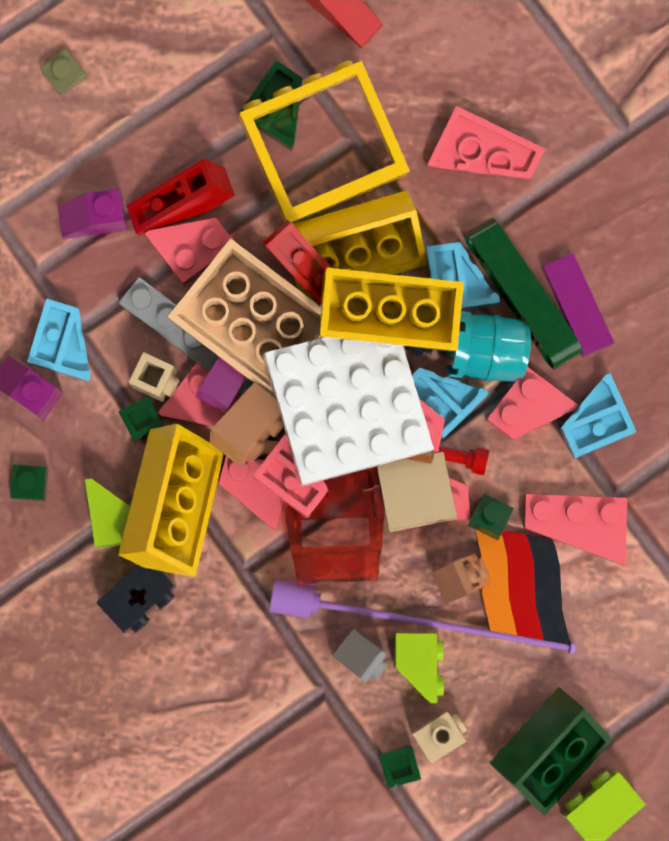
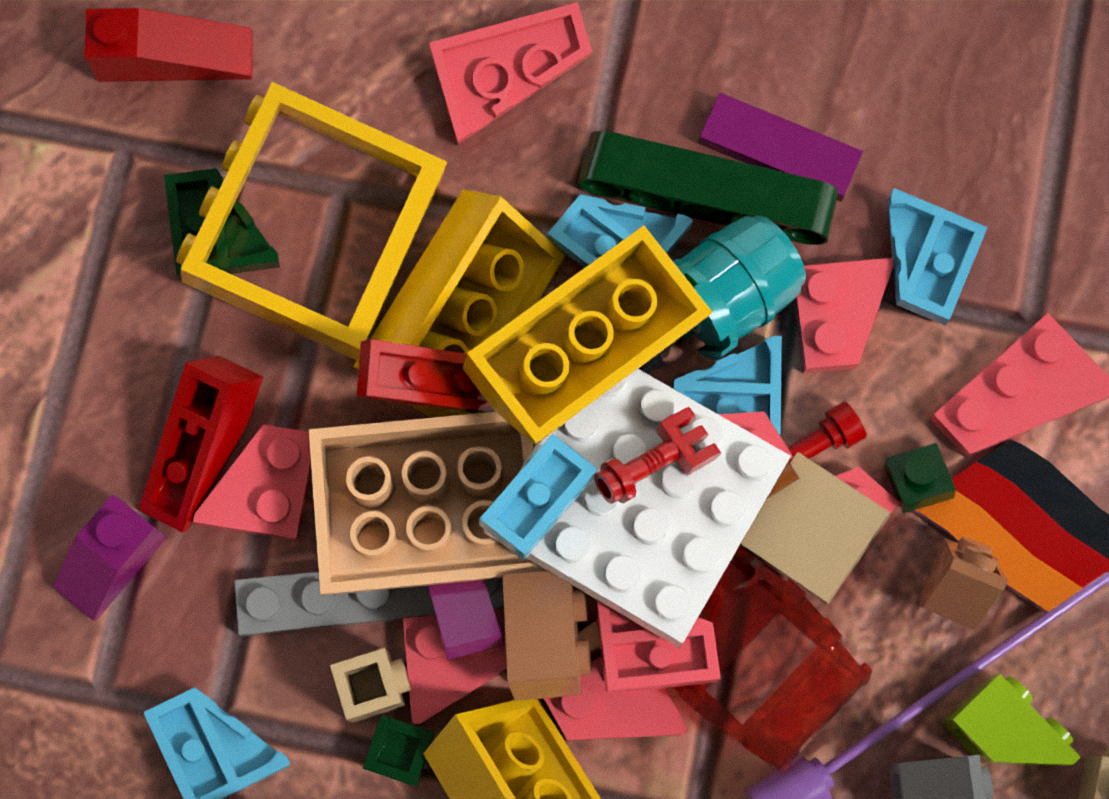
camera: 45 degrees left, 5 degrees down
none -> medium azure plate [479,434,598,561]
none -> red hinge [594,407,722,504]

